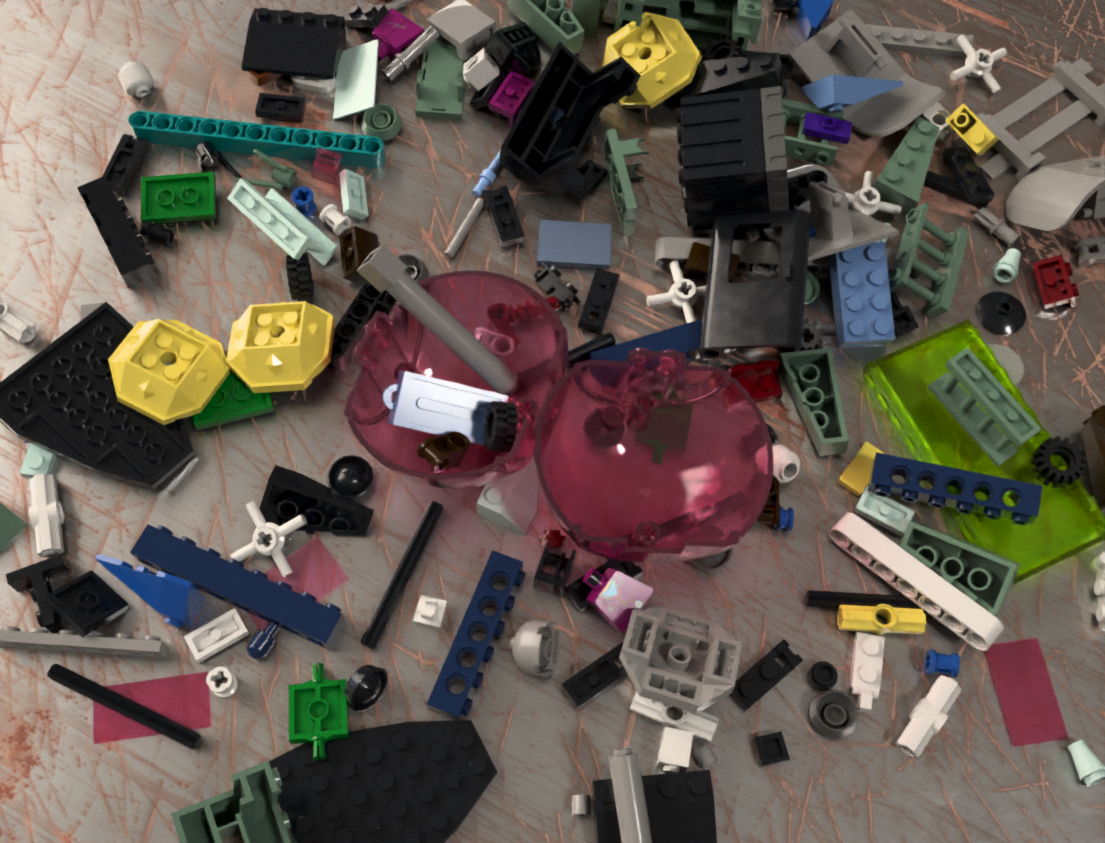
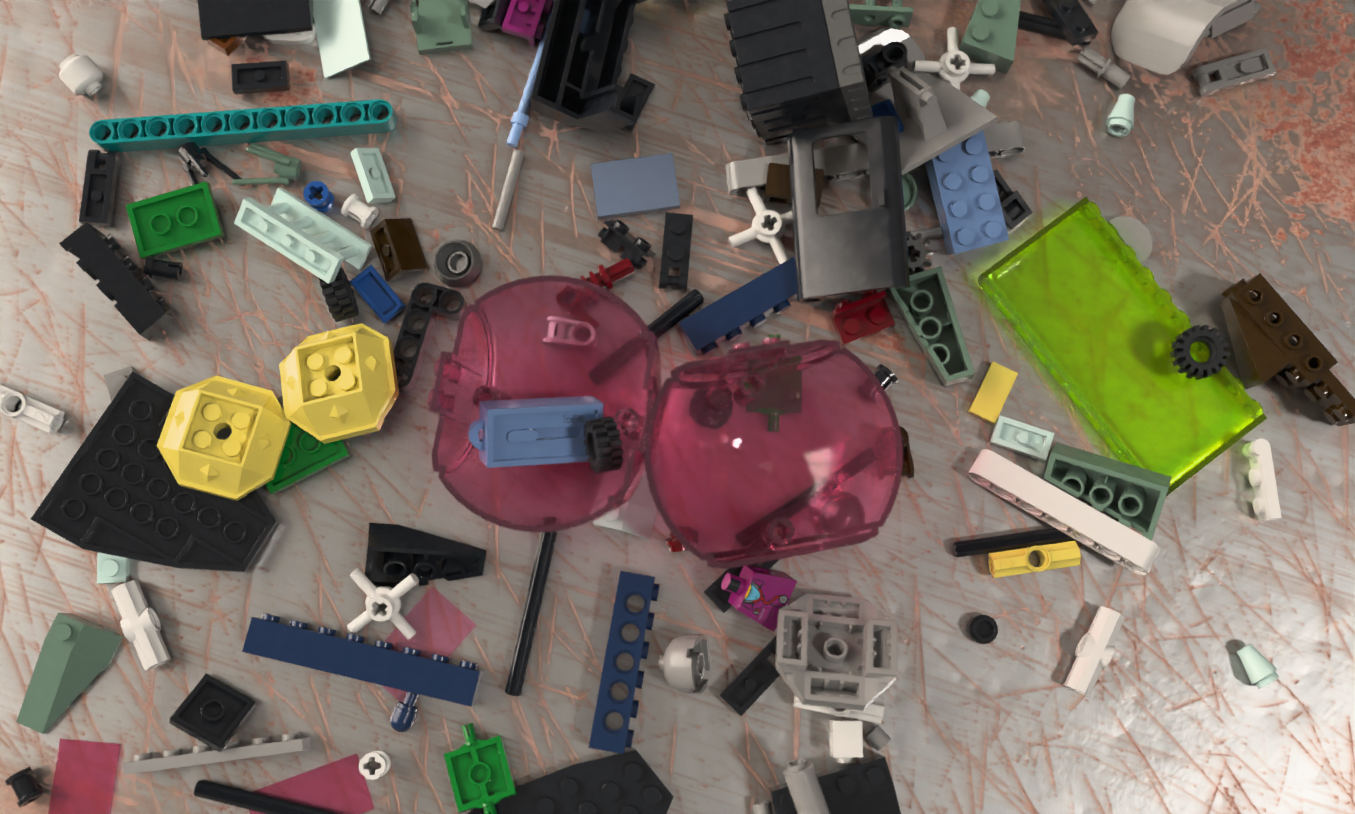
camera: 10 degrees left, 15 degrees up
black bracket [6,554,72,633] -> none
blue wedge [95,554,205,629] -> none
white plate [184,608,250,663] -> none
clear pink brick [311,147,342,185] -> none
black hat [327,455,374,499] -> none
black hat [344,665,388,712] -> none
light grey brick [357,244,518,395] -> none
sand green hat [362,103,402,141] -> none
white tile [413,595,448,630] -> none
dark brown piece [416,431,470,474] -> none
black plate [483,185,525,247] -> none
black piece [533,541,576,598] -> none
sand green piece [603,129,649,236] -> none
black plate [730,639,803,712] -> none
black tile [753,731,790,768] -> none
white head [761,445,801,483] -> none
blue bush [776,507,794,531] -> none
dark grey hat [809,689,859,739] -> none
white hinge [849,632,885,713] -> none
dark blue brick [868,452,1042,526] -> none
sand green fence [889,203,970,319] -> none
blue bush [924,649,960,679] -> none
sand green fence [928,347,1042,467] -> none
black dish [976,291,1026,335] -> none
clear pink piece [984,638,1069,747] -> none
dark red bracket [1032,255,1079,309] -> none
none -> blue tile [350,265,406,324]

